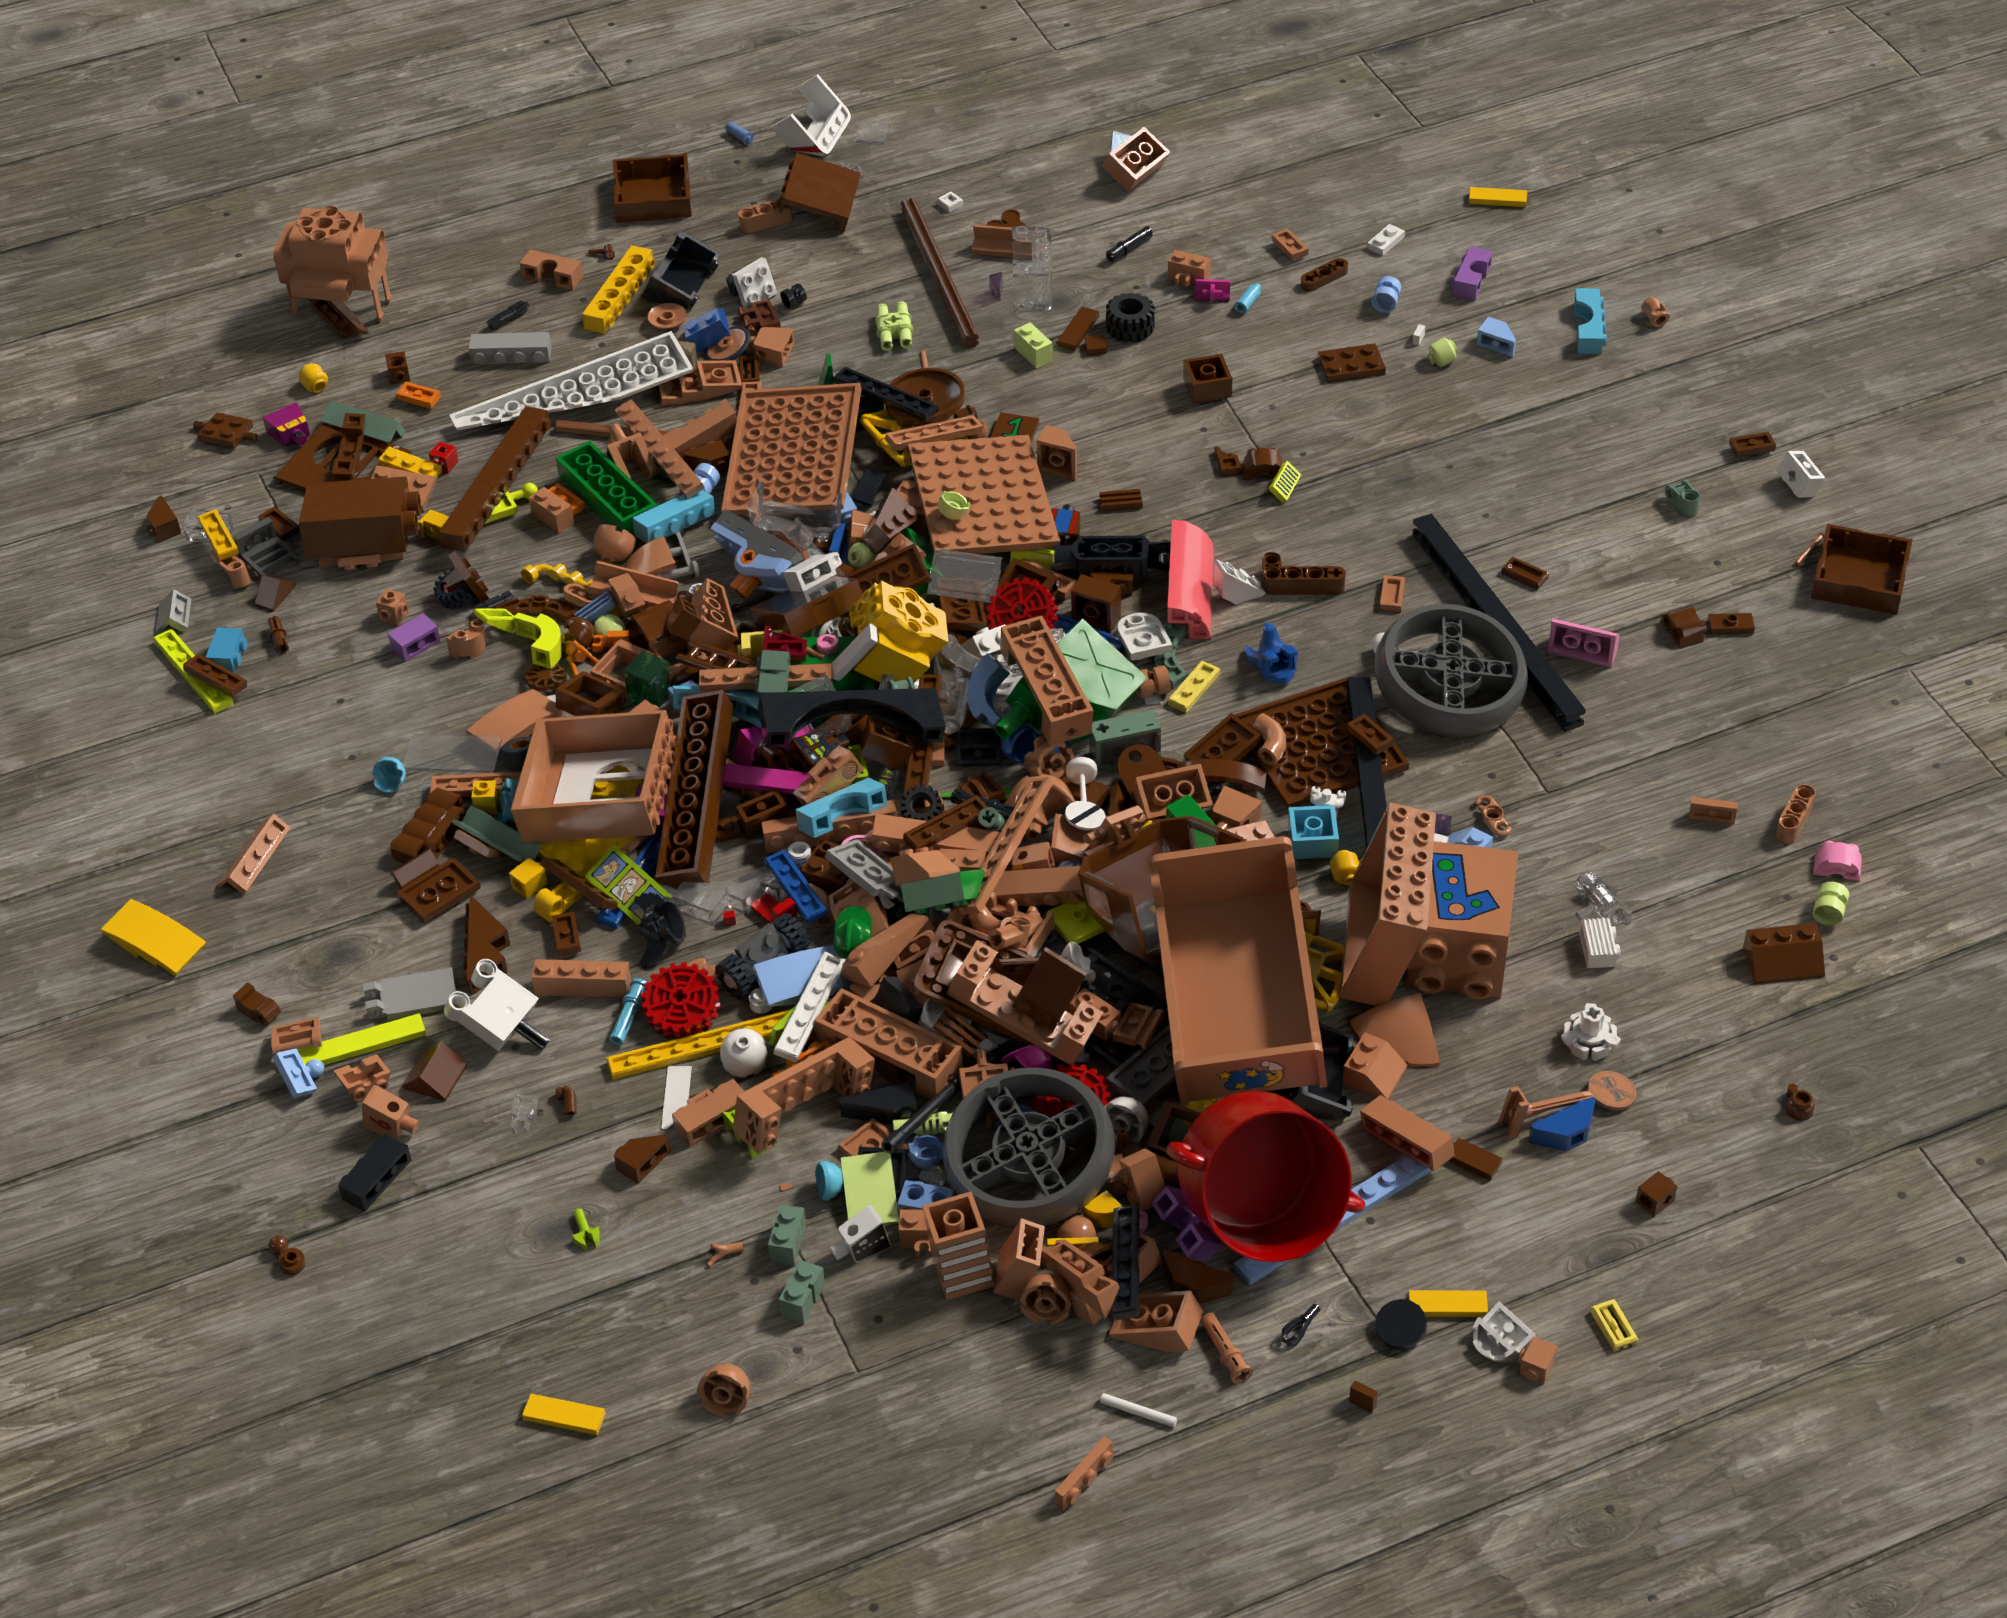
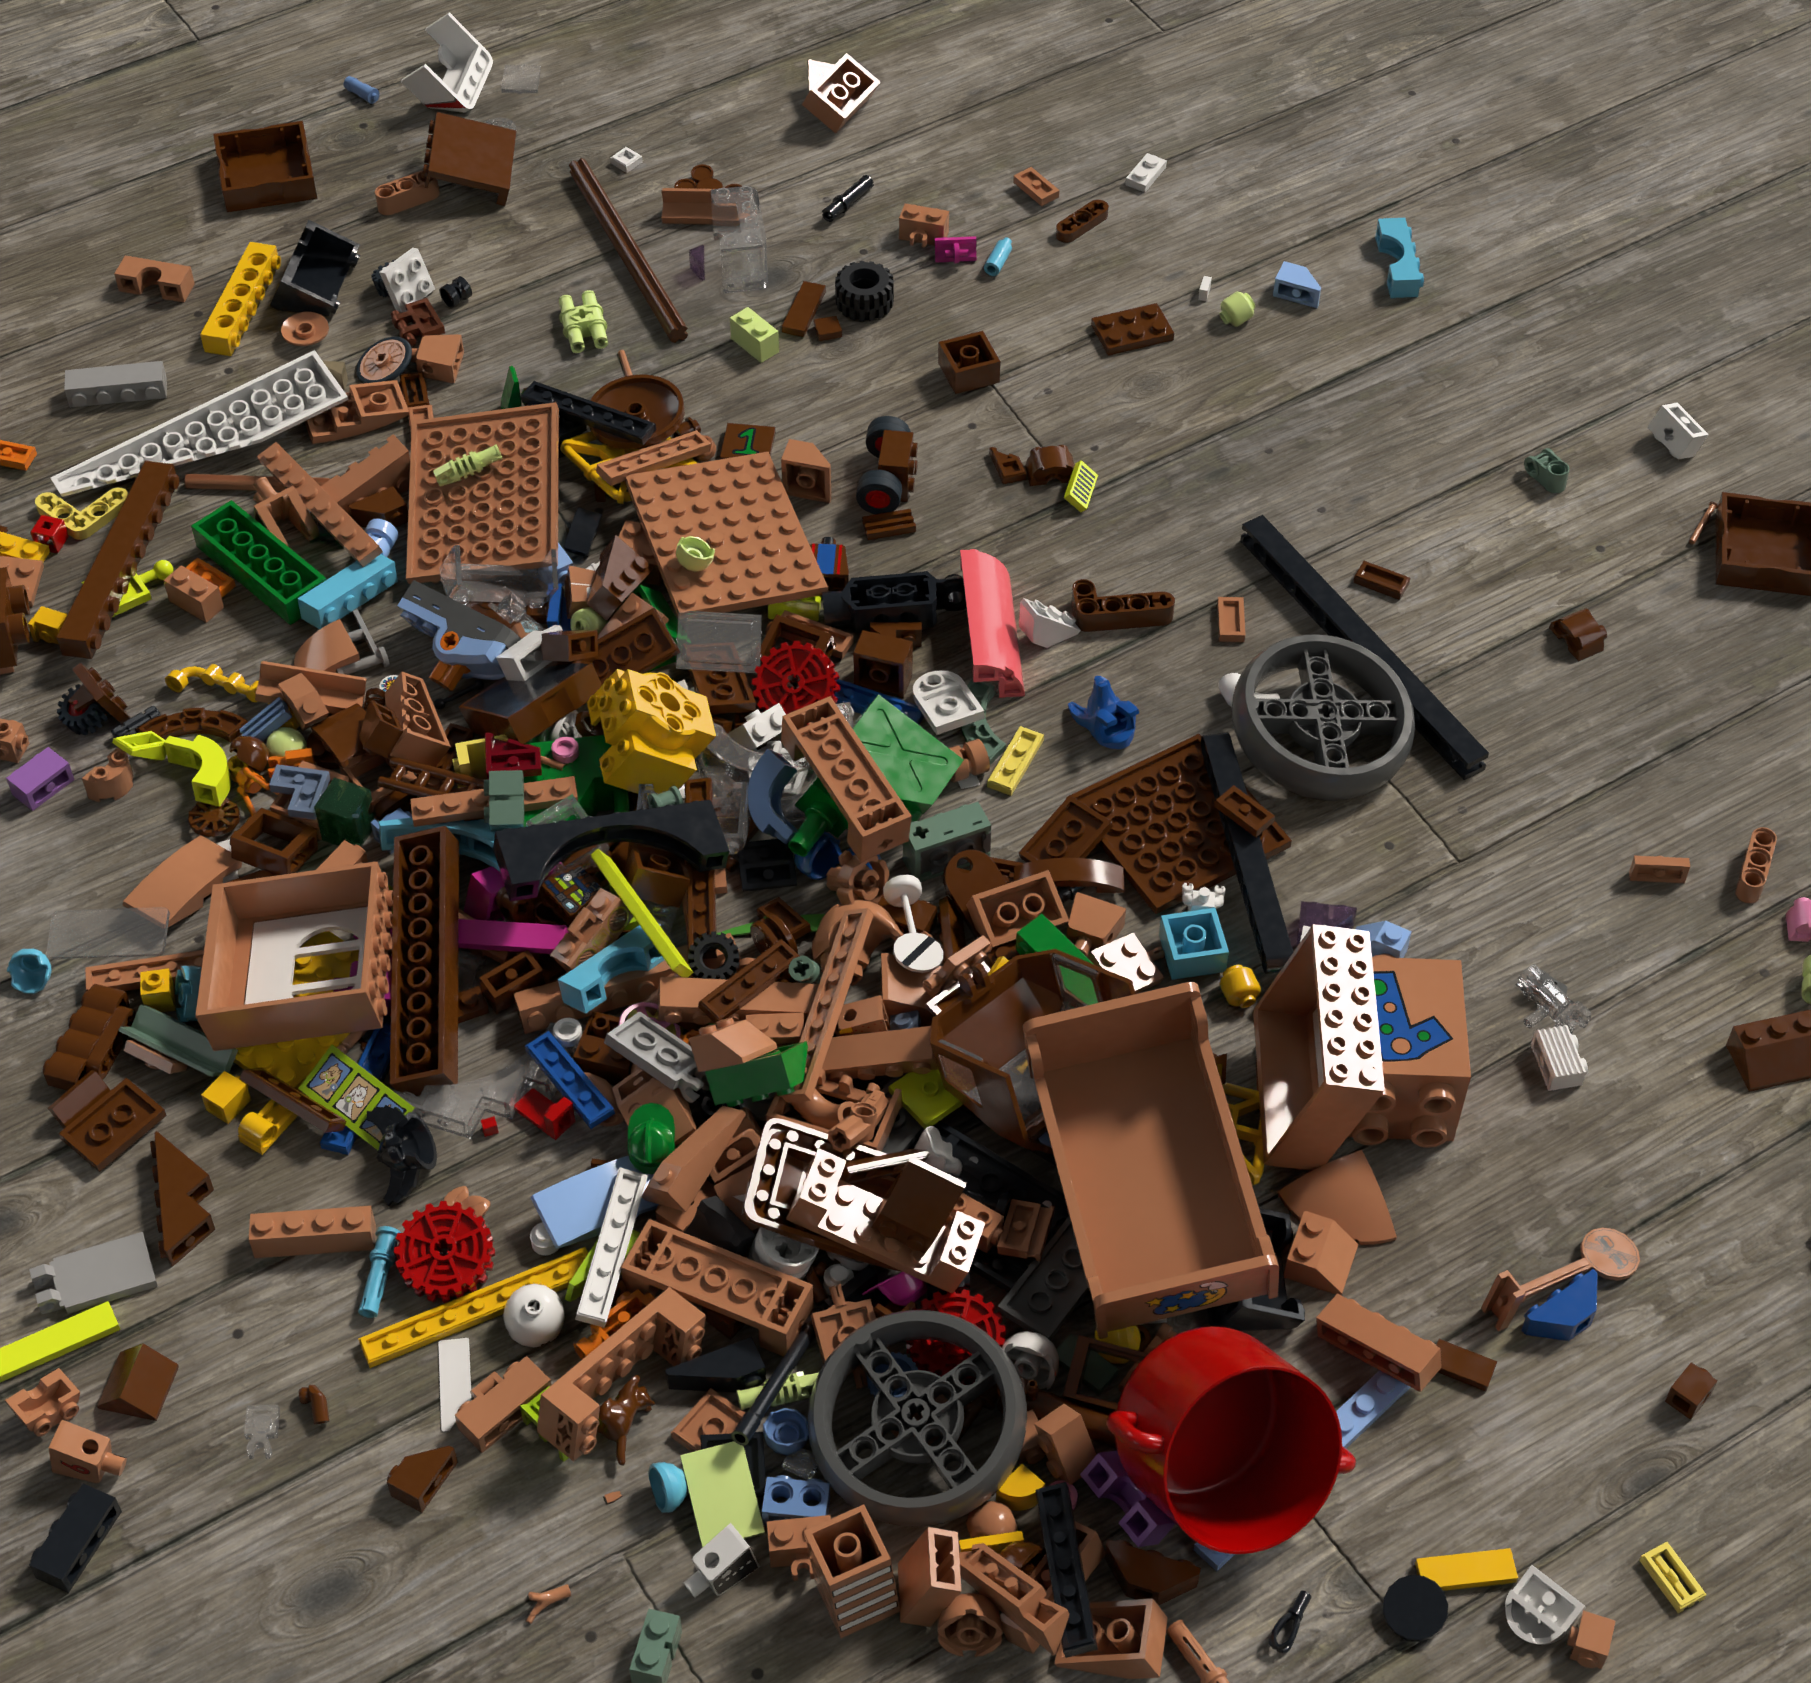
camera: 10 degrees left, 5 degrees up
white piece [444,959,550,1051] -> none
black piece [487,300,529,330] -> none
black wheel [501,737,532,772] -> none
reddish brown plate [551,912,581,956] -> none
nougat plate [563,584,600,608] -> none
lime bar [572,1208,600,1251] -> none
reddish brown hand [588,244,615,259] -> none
nougat cylinder [593,524,636,563] -> none
blue slope [683,308,731,353] -> none
plate [715,913,811,999] -> none
sand green piece [768,1204,806,1266] -> none
white tile [832,623,877,681] -> none
reddish brown tile [932,1007,985,1057] -> none
black pin [951,789,1015,819] -> none
nougat cylinder [1253,713,1286,766] -> none
light blue wheel [1371,276,1402,313] -> none
medium lavender arch [1451,246,1493,300] -> none
yellow tile [1469,187,1527,207] -> none
nougat piece [1474,795,1512,837] -> none
bright pink slope [1548,619,1620,667] -> none
white piece [1561,1003,1621,1061] -> none
nougat animal [1641,297,1670,328] -> none
reddish brown plate [1708,613,1755,634] -> none
reddish brown plate [1729,432,1776,457] -> none
none -> light yellow beam [35,487,128,540]
none -> sand blue plate [269,764,330,820]
none -> yellowish green hinge [433,444,503,486]
none -> reddish brown slope [541,630,598,662]
none -> neon yellow tile [591,849,694,978]
none -> reddish brown animal [597,1375,655,1466]
none -> brick [856,416,918,514]

